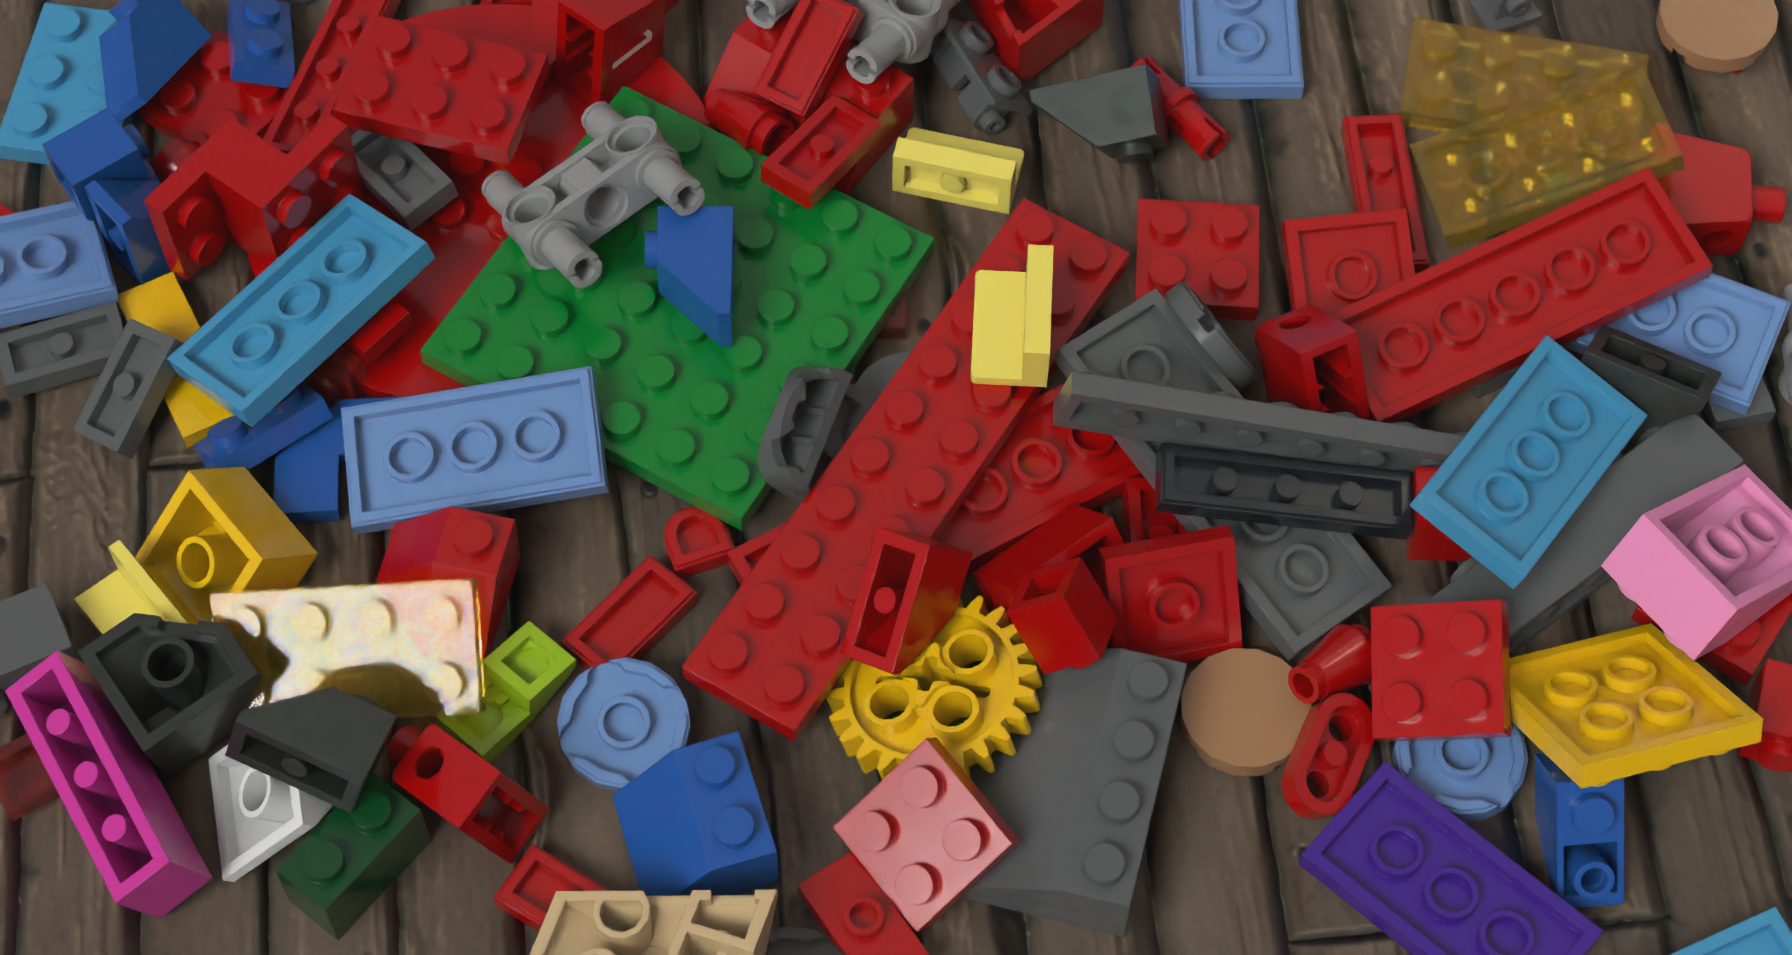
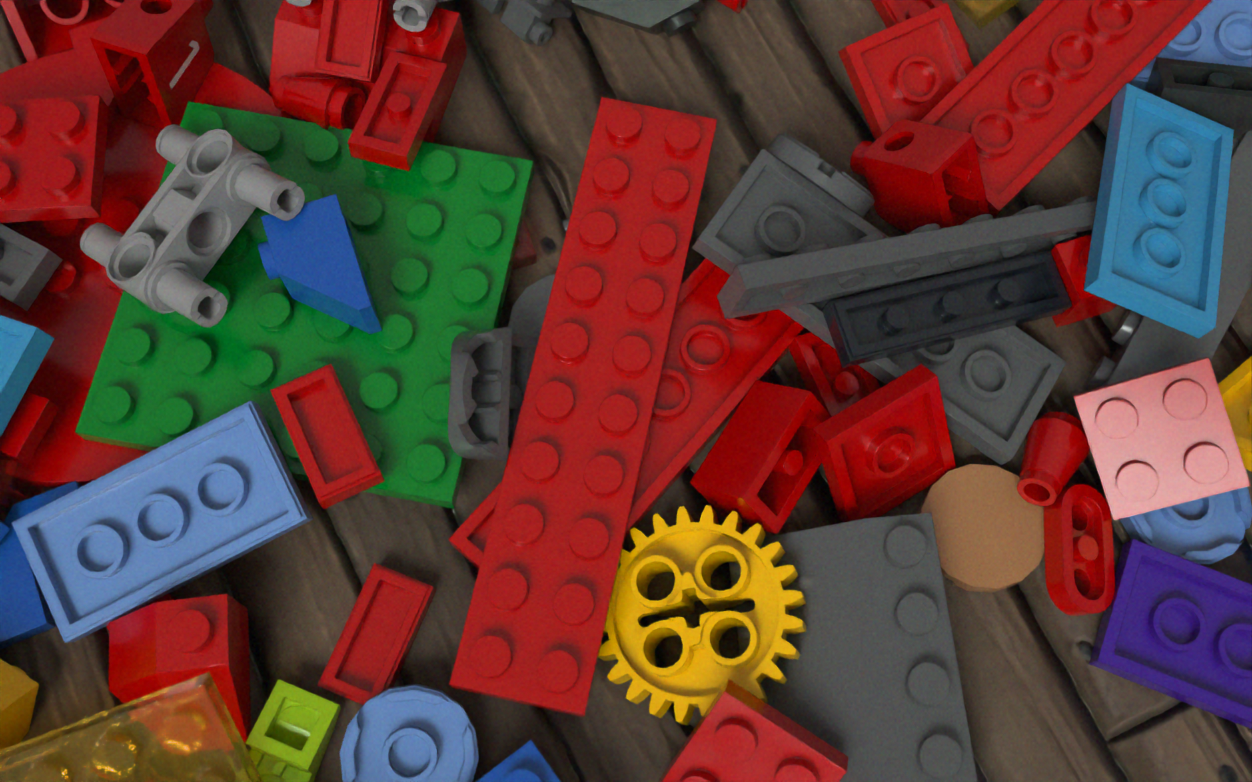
camera: 20 degrees left, 10 degrees up
red tile [663,506,735,579] -> none
red slope [840,527,973,675] -> none
light yellow panel [892,128,1024,214] -> none
light yellow panel [971,244,1054,387] -> none
red brick [1006,557,1118,674] -> none
red plate [1134,198,1260,321] -> none
none -> red tile [270,364,385,509]

